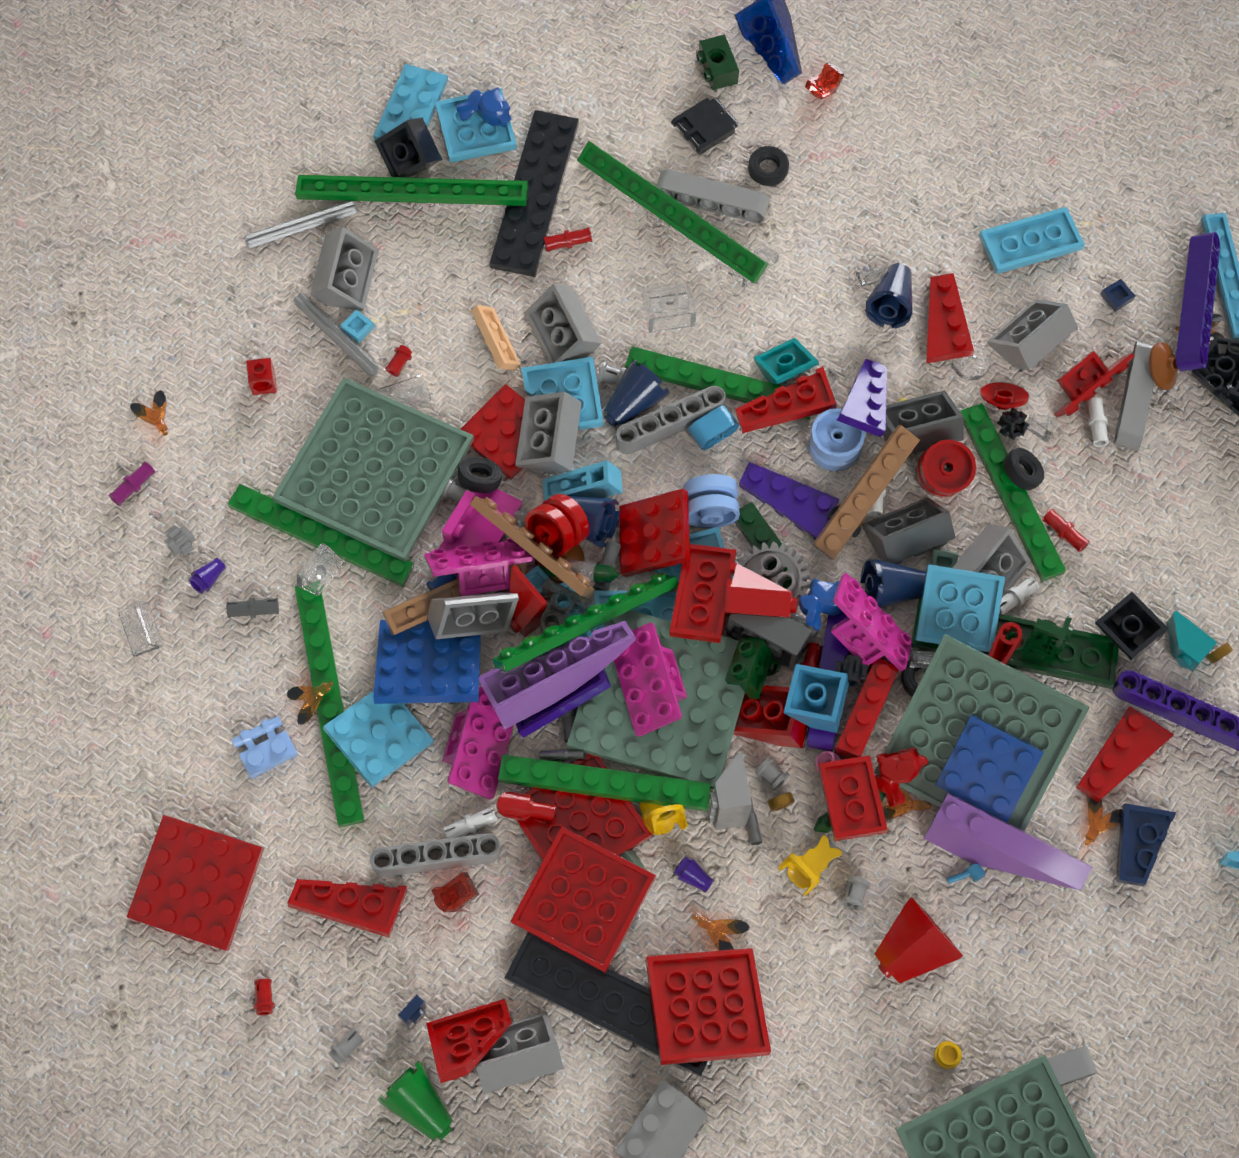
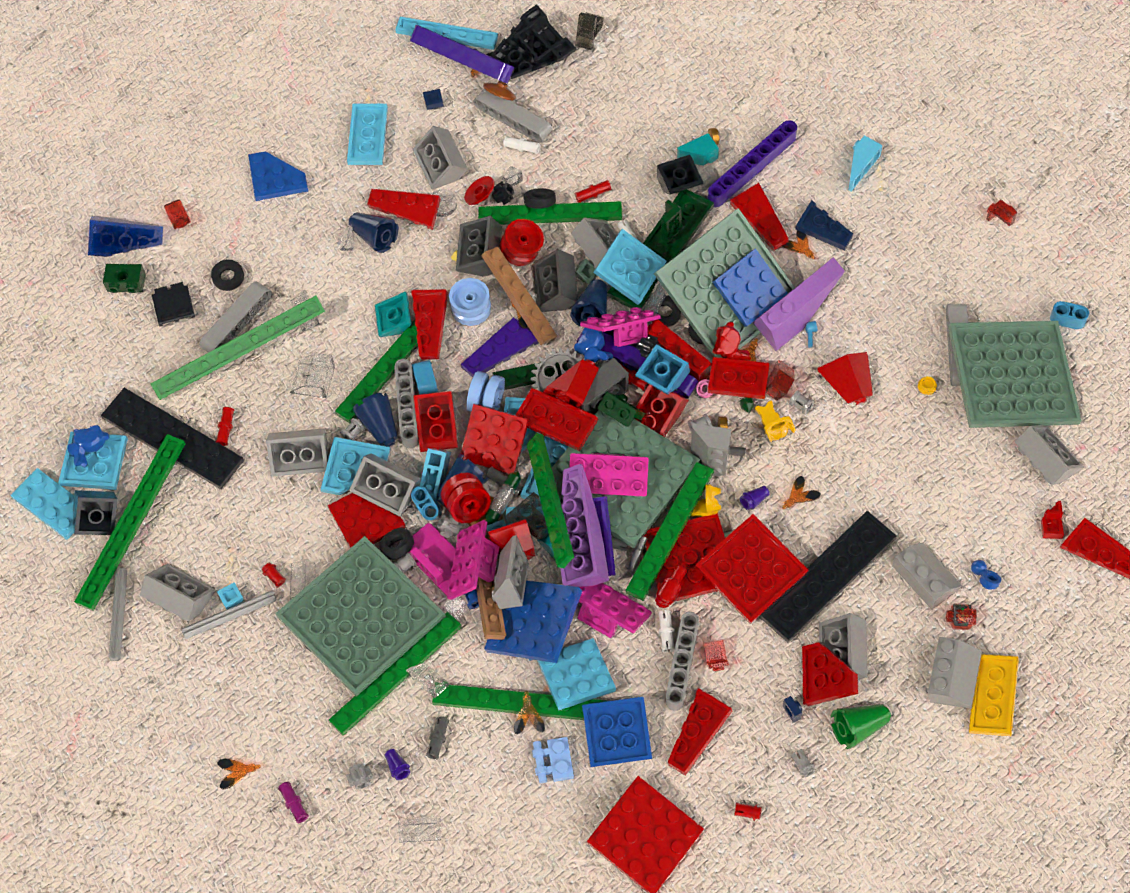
camera: 65 degrees left, 5 degrees down
red brick [246,358,277,395] -> none
medium nougat plate [470,496,595,598] -> none
light nougat plate [471,305,521,370] -> none
red plate [645,948,771,1065] -> none
wing [837,359,887,437] -> none
red piece [988,622,1022,664] -> none
red bracket [1054,351,1135,417] -> none
none -> blue plate [248,151,308,201]
none -> dark azure beam [411,486,442,520]
none -> red slope [413,391,458,452]
none -> blue plate [582,697,652,767]
none -> clear red slope [766,360,795,401]

